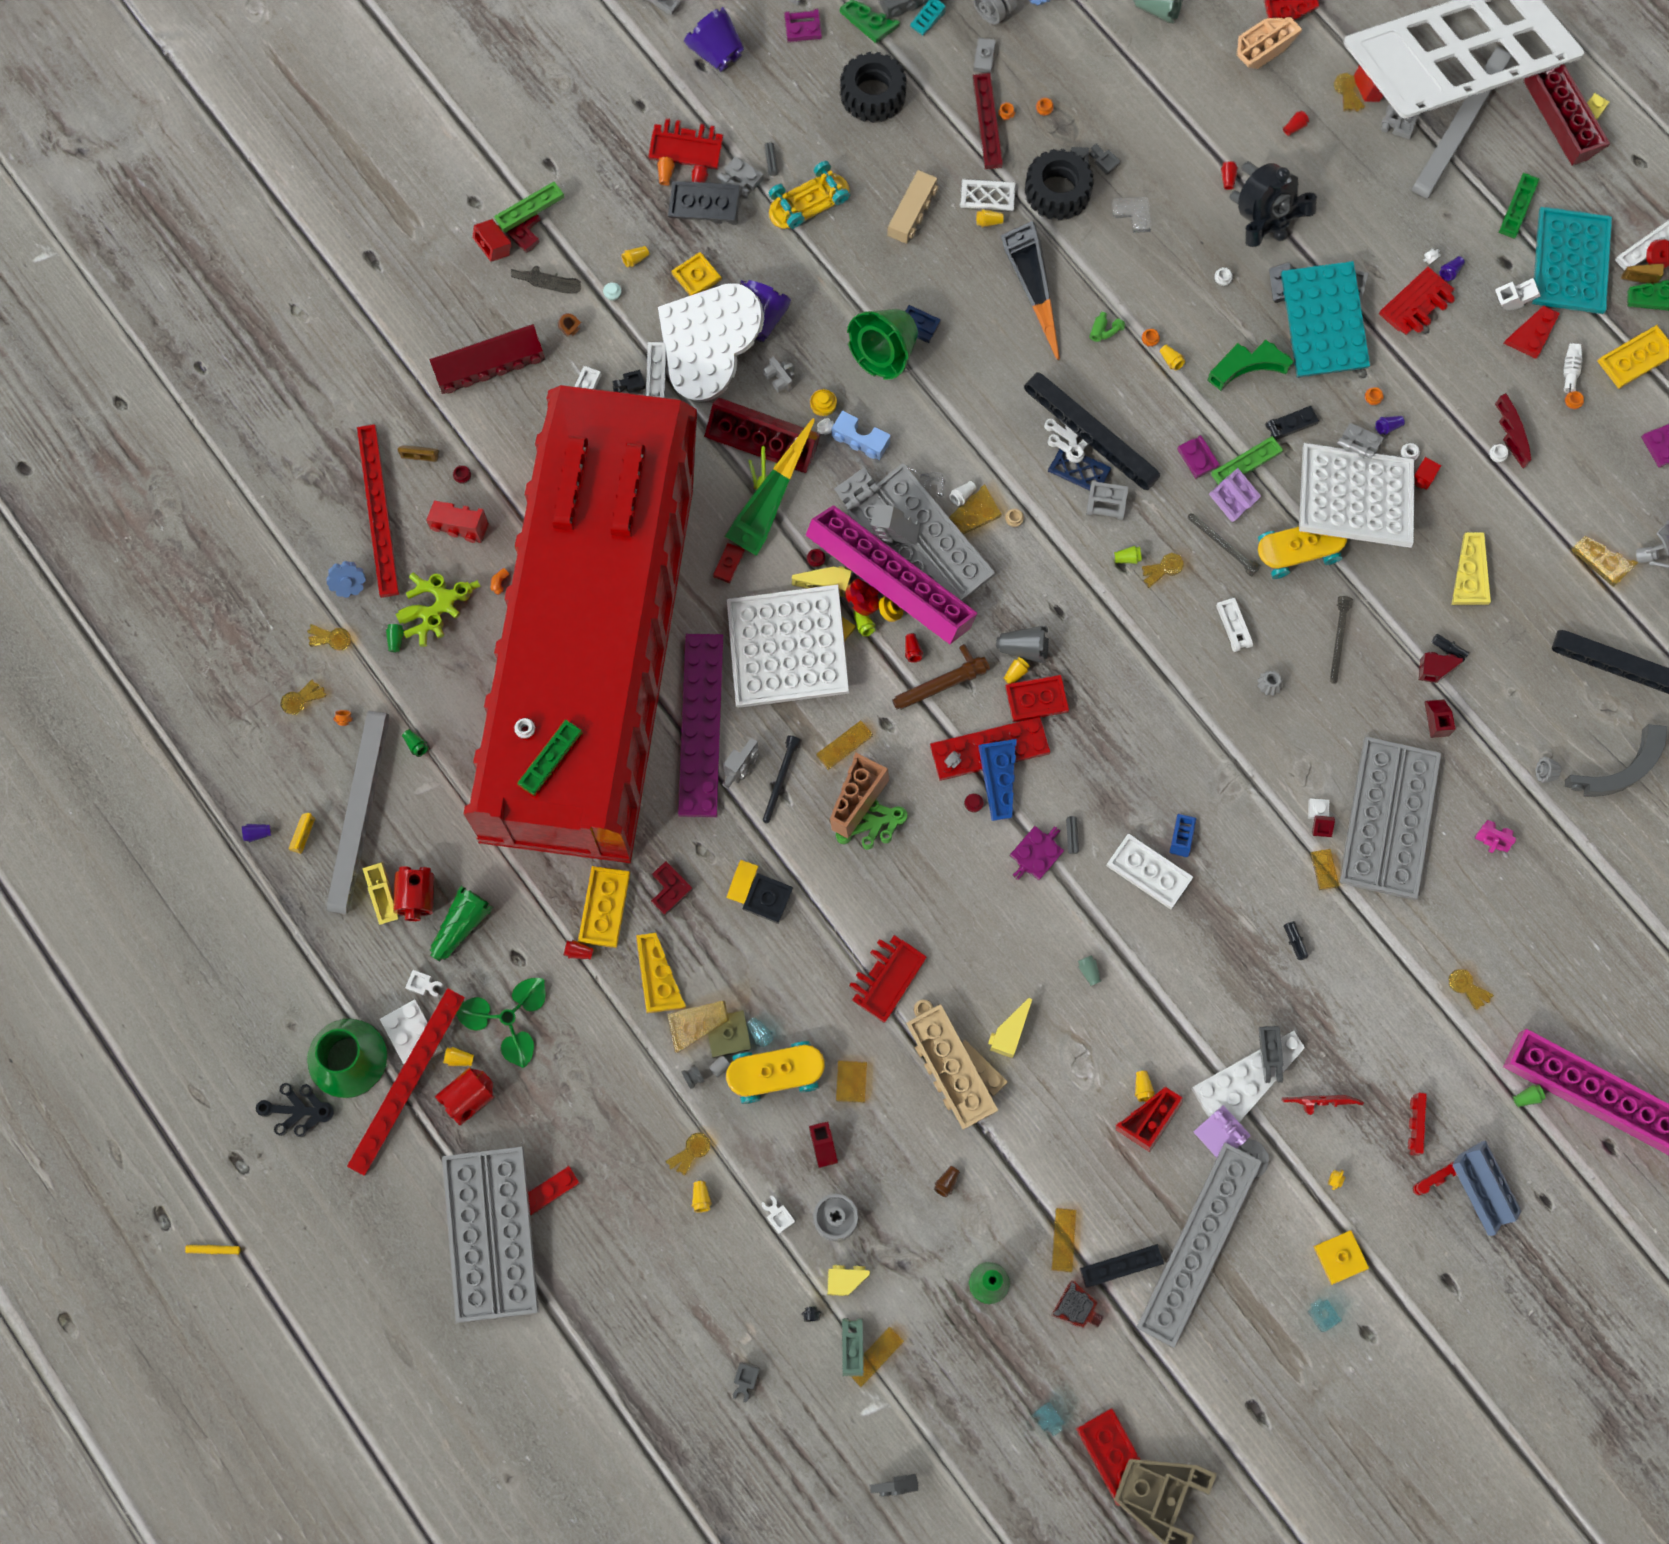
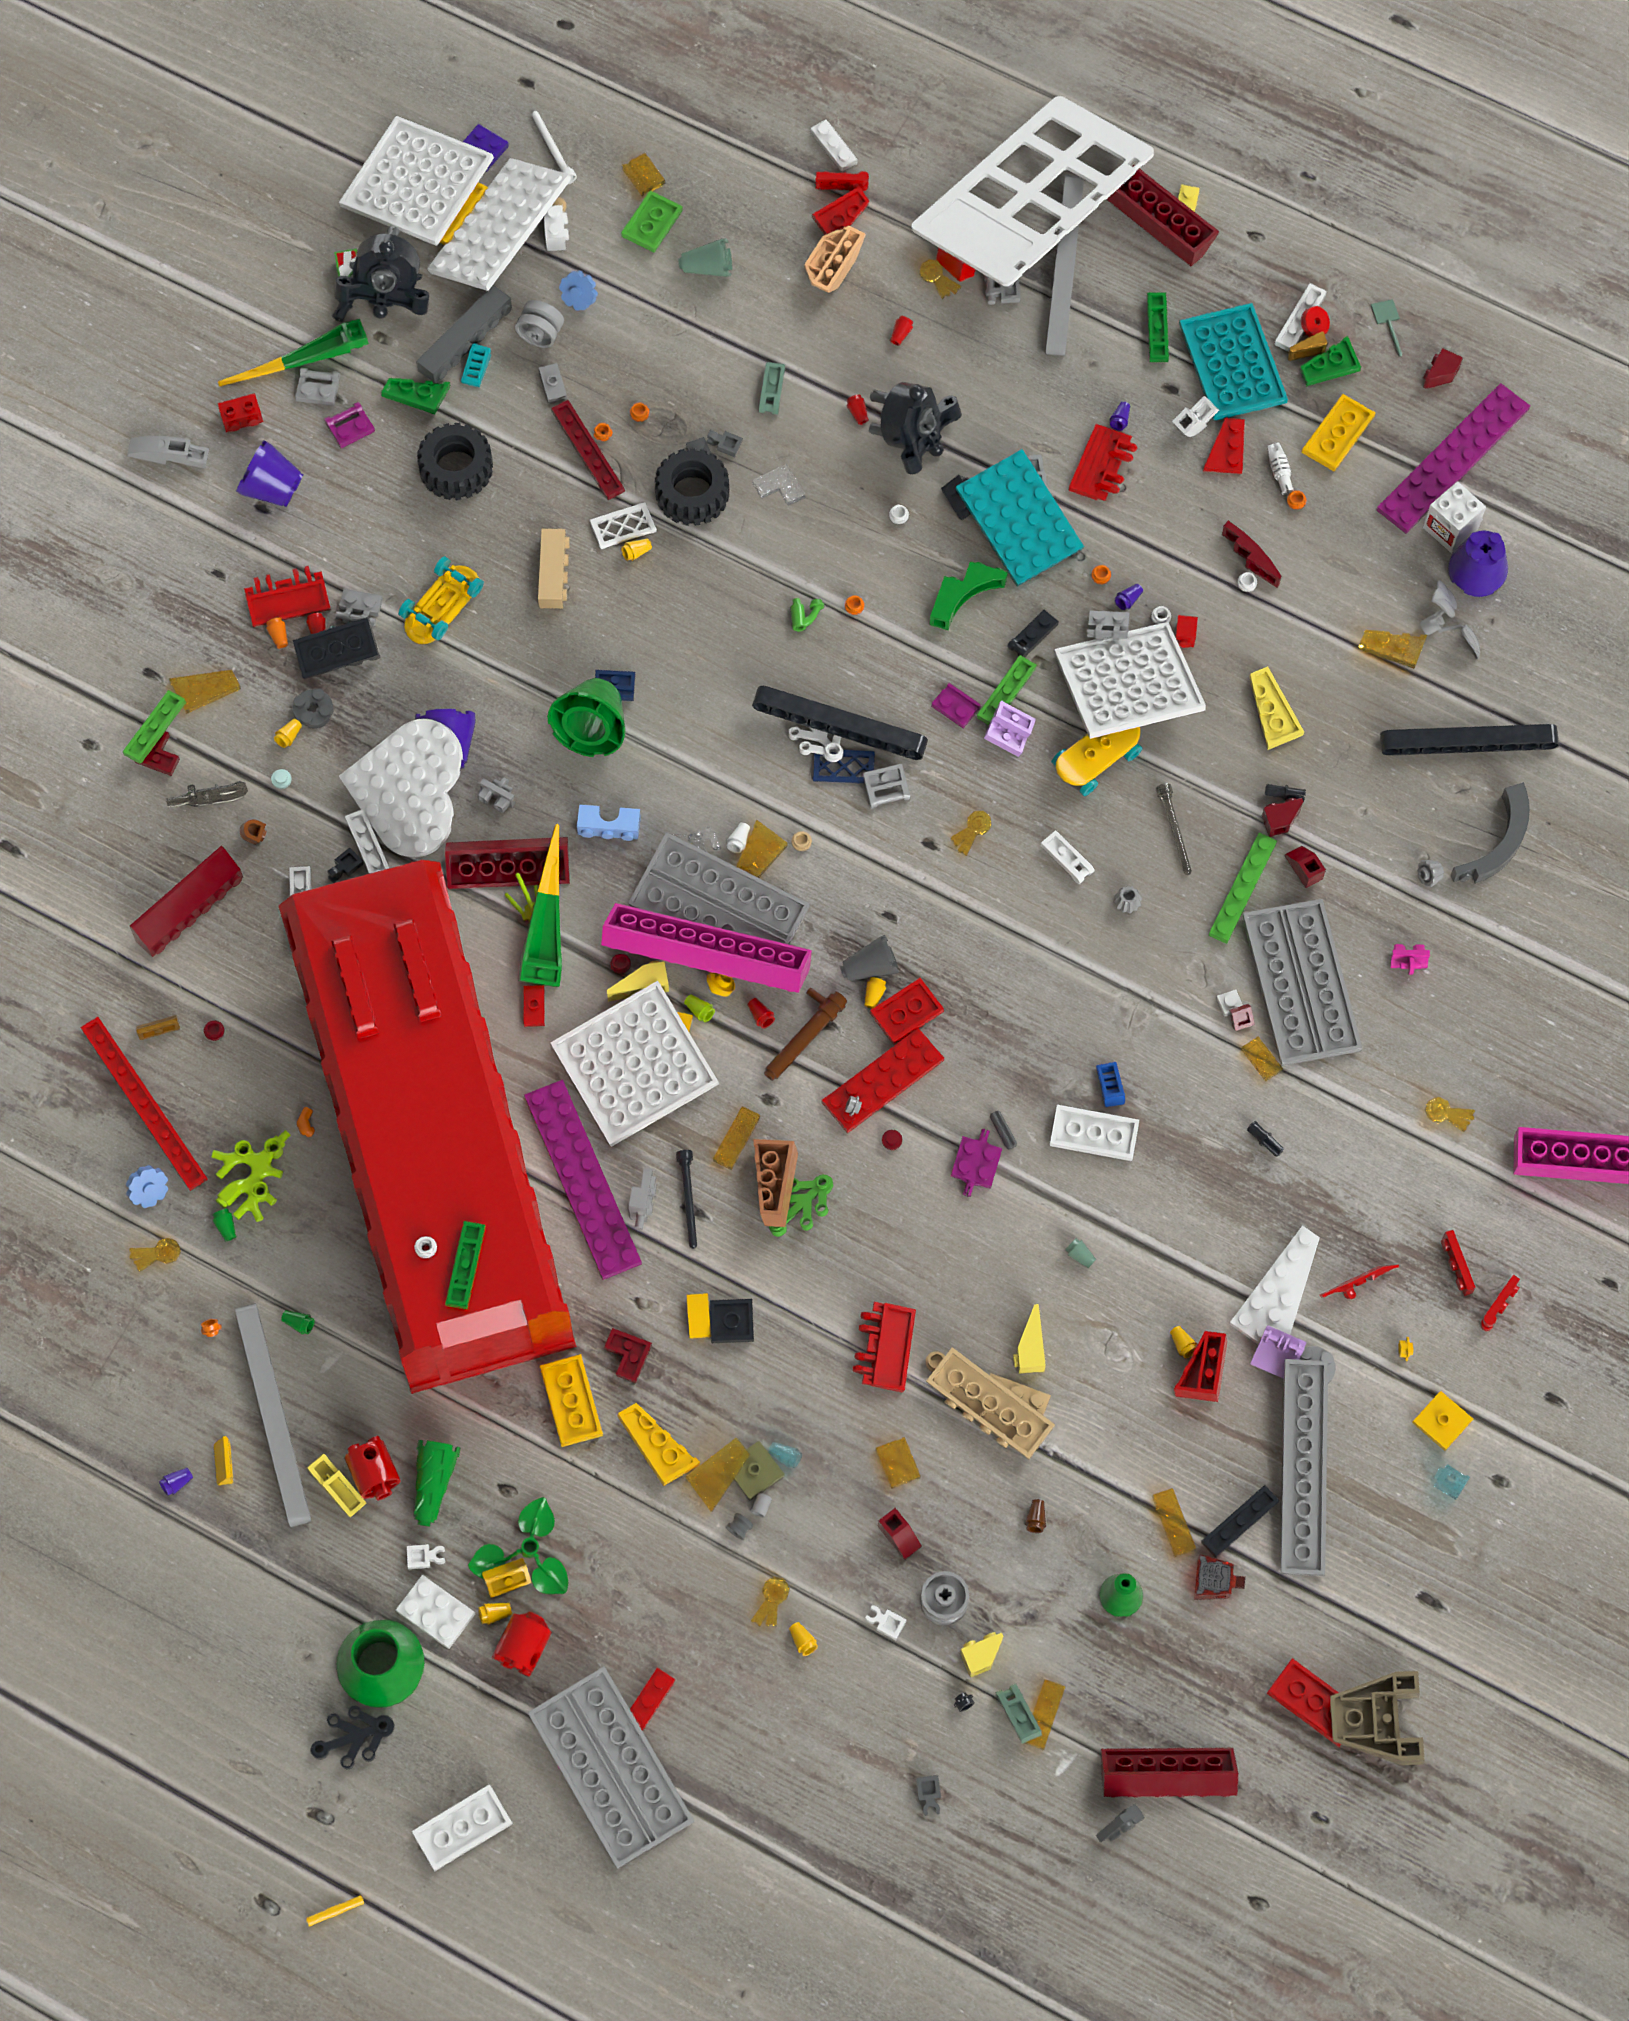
camera: 25 degrees left, 5 degrees down
clear yellow piece [280,679,327,715] -> none
red plate [346,988,466,1176] -> none
red wedge [426,500,489,543] -> none
red brick [472,219,511,262] -> none
red cone [563,939,593,960] -> none
yellow plate [672,252,722,296] -> none
yellow piece [726,1041,825,1104] -> none
dark grey axle [765,142,778,176] -> none
yellow plate [810,389,837,416] -> none
white plate [817,418,834,435] -> none
light grey plate [834,468,879,510] -> none
red plate [845,579,879,616] -> none
light grey wedge [871,503,920,545] -> none
blue wing [978,739,1017,821] -> none
black plate [1001,221,1060,360] -> none
clear light blue brick [1031,1402,1064,1437] -> none
lime cone [1114,546,1142,564] -> none
yellow cone [1159,345,1185,371] -> none
clear smoke piece [1188,513,1261,577] -> none
dark grey hinge [1258,1026,1284,1083] -> none
white plate [1423,248,1441,264] -> none
sand blue slope [1452,1140,1522,1236] -> none
bright green cone [1513,1084,1546,1108] -> none
none -> clear yellow wing [169,670,241,714]
none -> dark grey plate [293,688,334,729]
none -> white plate [412,1784,512,1871]
none -> yellow slope [482,1558,532,1598]
none -> sand green plate [759,362,785,415]
none -> dark red slope [1101,1748,1239,1798]
none -> bright green plate [1209,833,1277,944]

